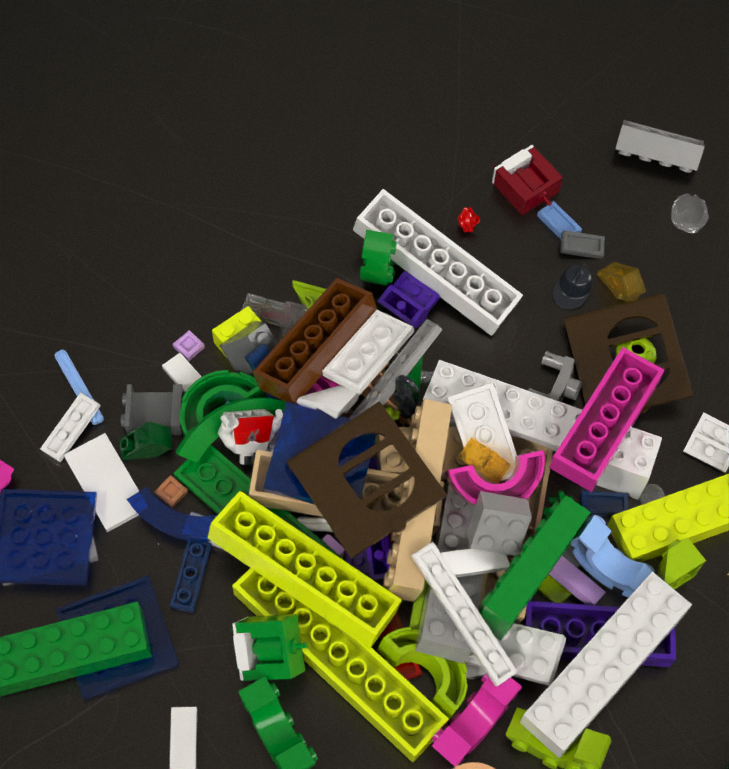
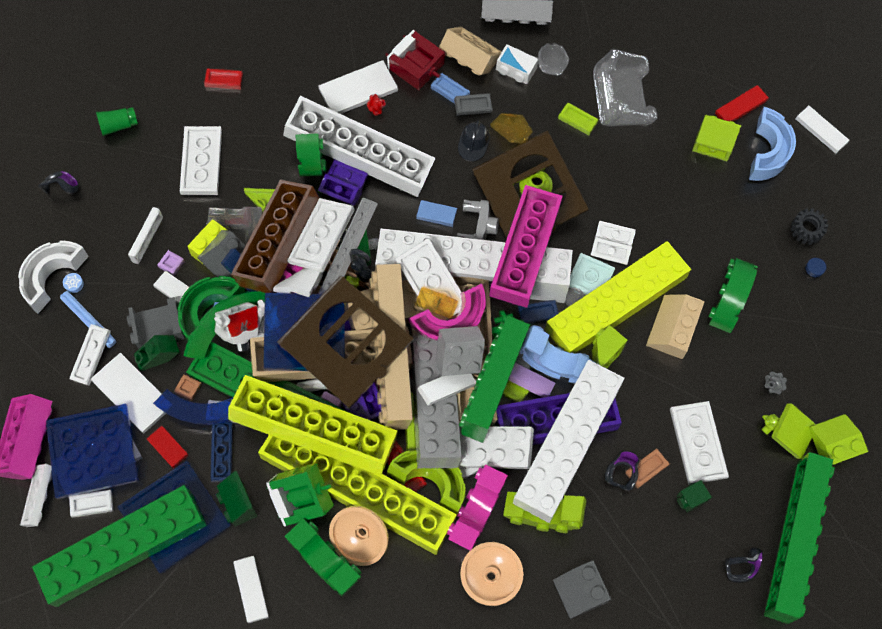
camera: 15 degrees left, 5 degrees up
white tile [411,542,518,687] -> none
none -> white brick [18,241,89,313]
none -> black piece [38,171,79,194]
none -> light blue tile [63,273,84,293]
none -> white tile [69,490,113,518]
none -> green plant [96,107,138,137]
none -> white tile [128,207,163,264]
none -> red tile [147,426,189,469]
none -> white plate [180,127,222,195]
none -> red tile [204,69,243,90]
none -> dark green slope [216,471,257,527]
none -> white tile [318,60,398,114]
none -> light nougat dish [329,506,389,566]
none -> medium blue tile [417,200,457,227]
none -> tan slope [439,27,502,75]
none -> white brick [496,45,538,84]
none -> lime tile [558,103,599,135]
none -> light aqua tile [569,253,615,295]
none -> black piece [605,451,640,491]
none -> nougat tile [625,449,669,488]

